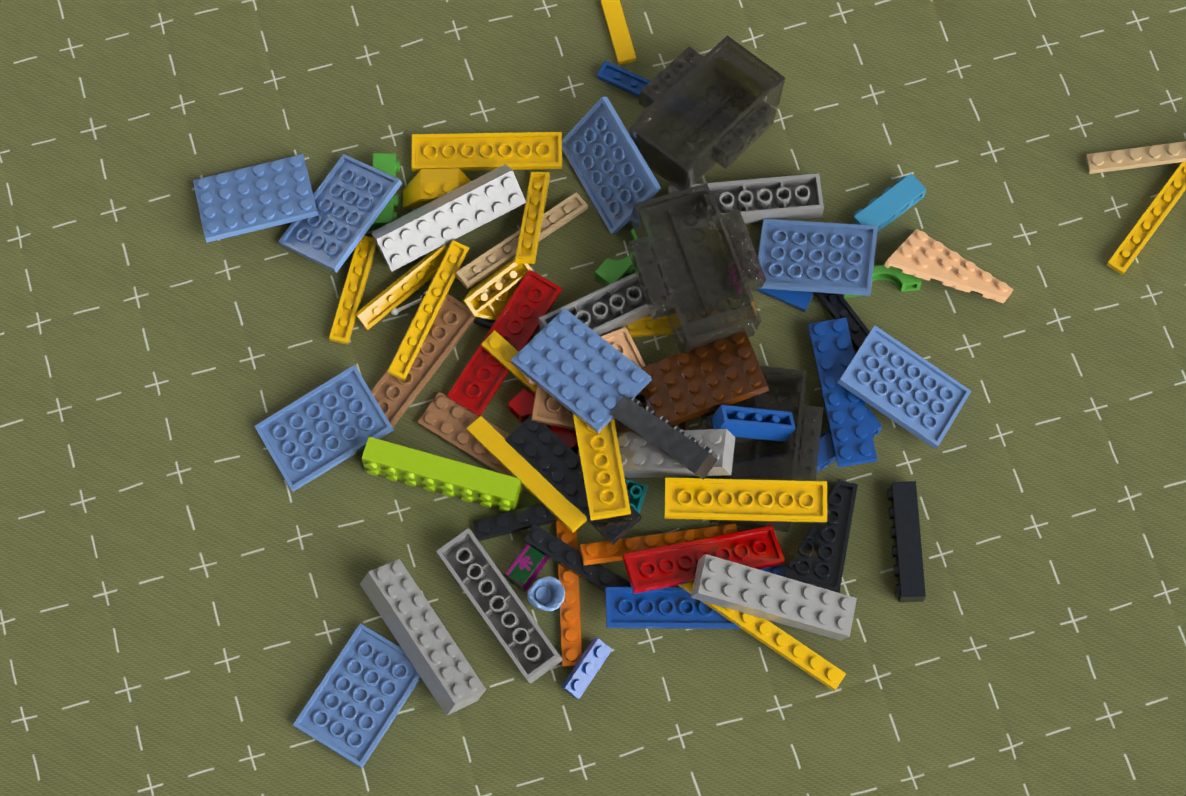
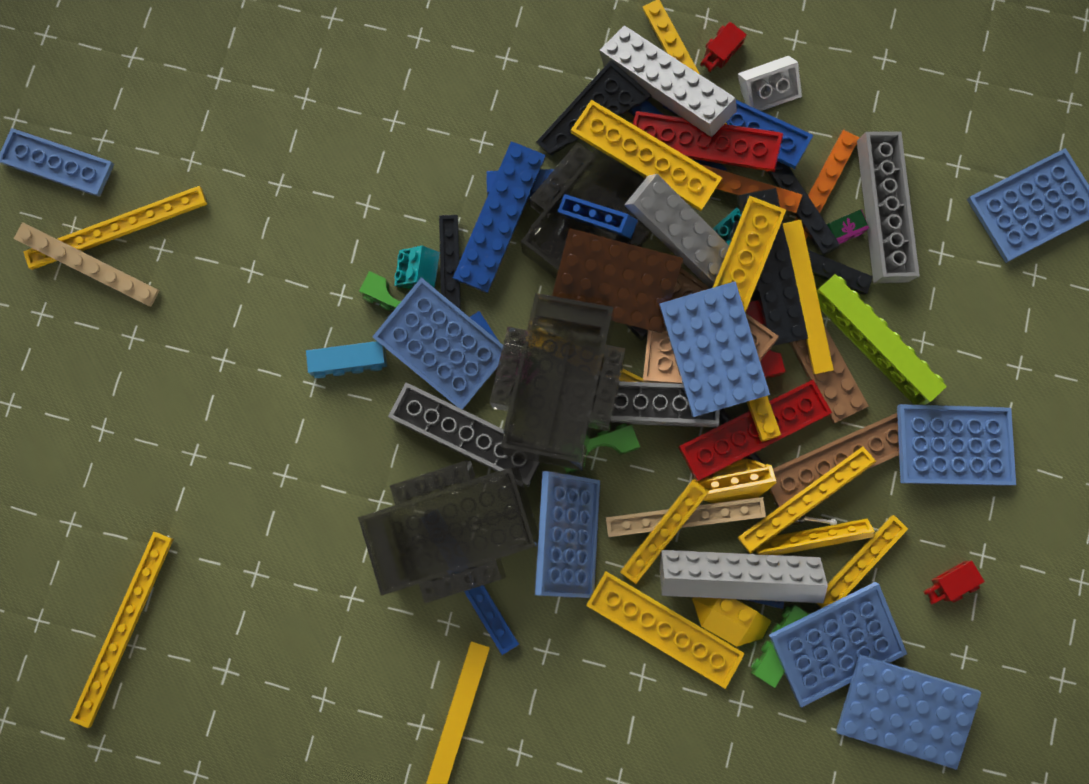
camera: 145 degrees left, 10 degrees up
light grey brick [360,559,486,716] -> none
light blue hair [527,576,565,611] -> none
plate [561,637,612,699] -> none
black brick [610,395,718,480] -> none
medium blue plate [837,325,971,449] -> none
light nougat wing [884,229,1014,303] -> none
black brick [887,481,926,602] -> none
none -> teal slope [394,245,440,289]
none -> red brick [700,22,747,73]
none -> white slope [738,56,802,111]
none -> red brick [923,560,985,604]

